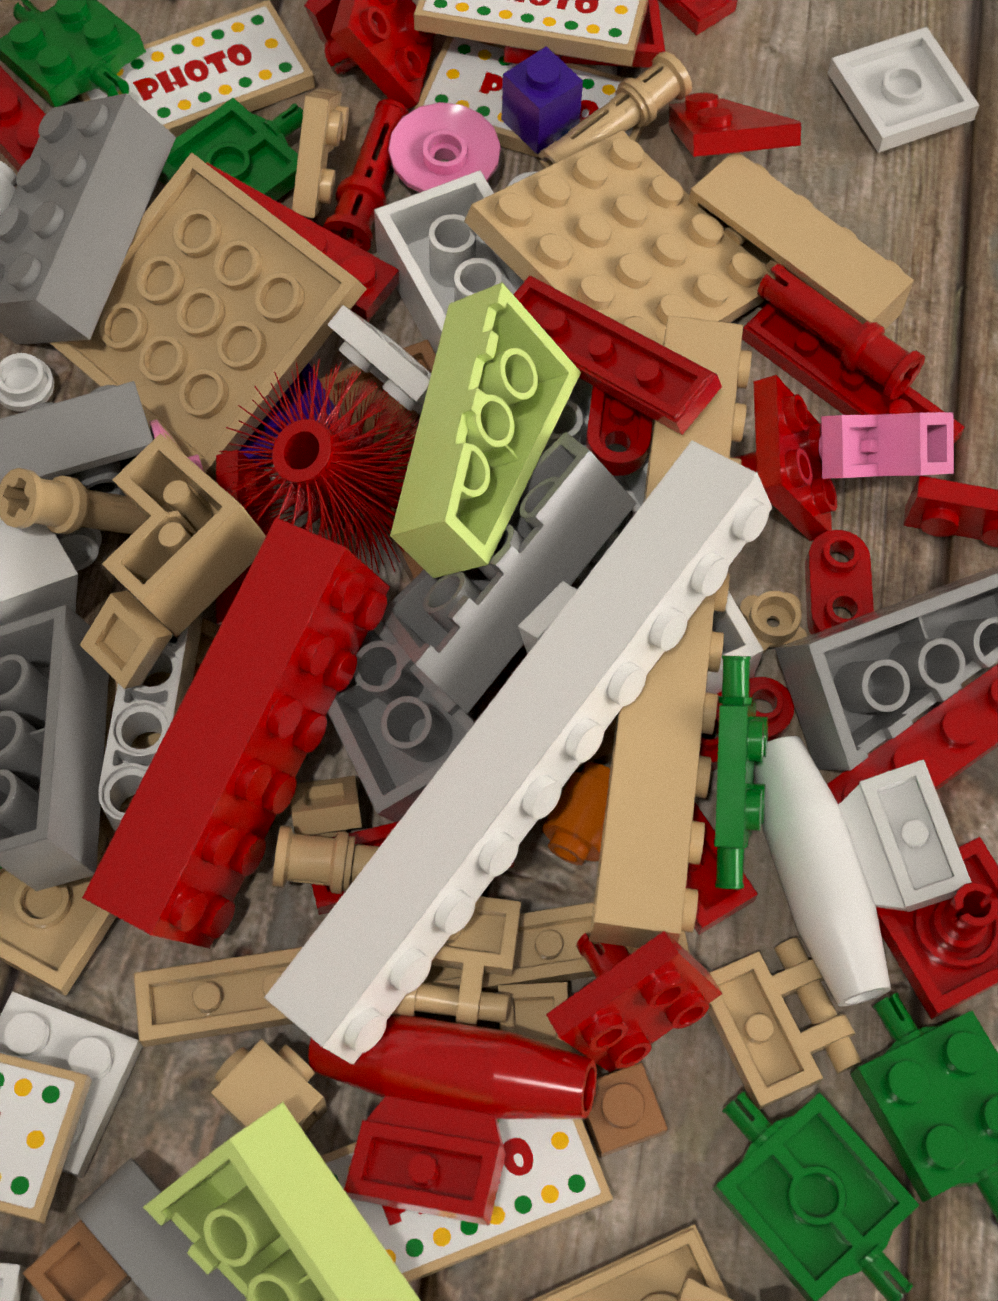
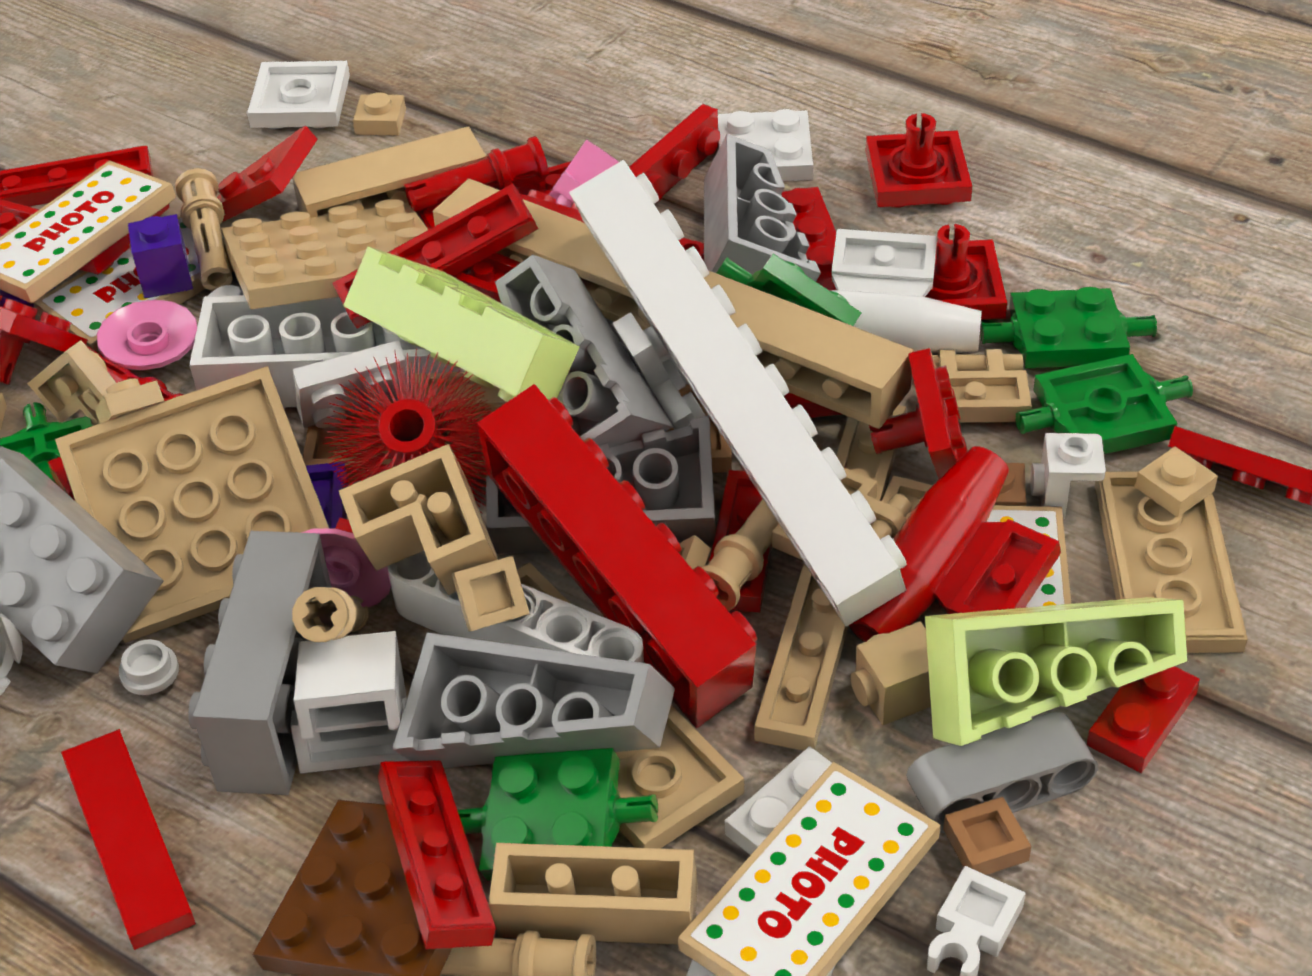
camera: 60 degrees left, 20 degrees down
none -> tan plate [95,379,164,423]
none -> tan plate [353,92,406,136]
none -> white bracket [1030,433,1106,519]

